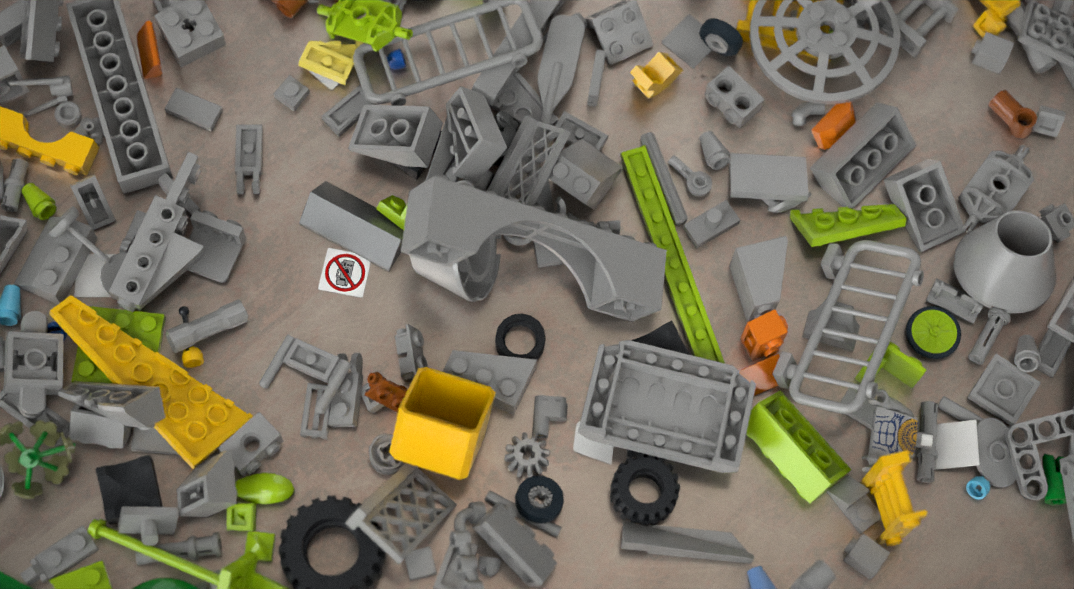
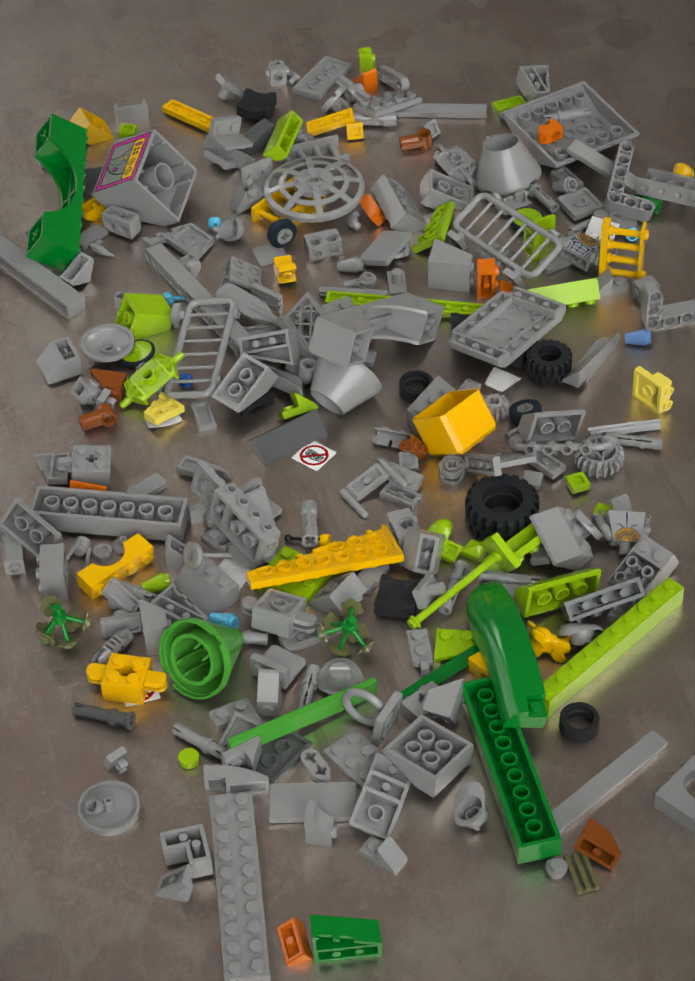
camera: 55 degrees left, 25 degrees down
light grey wedge [58,381,165,430] -> none
light grey plate [273,75,310,111] -> none
light grey brick [971,32,1014,74] -> none

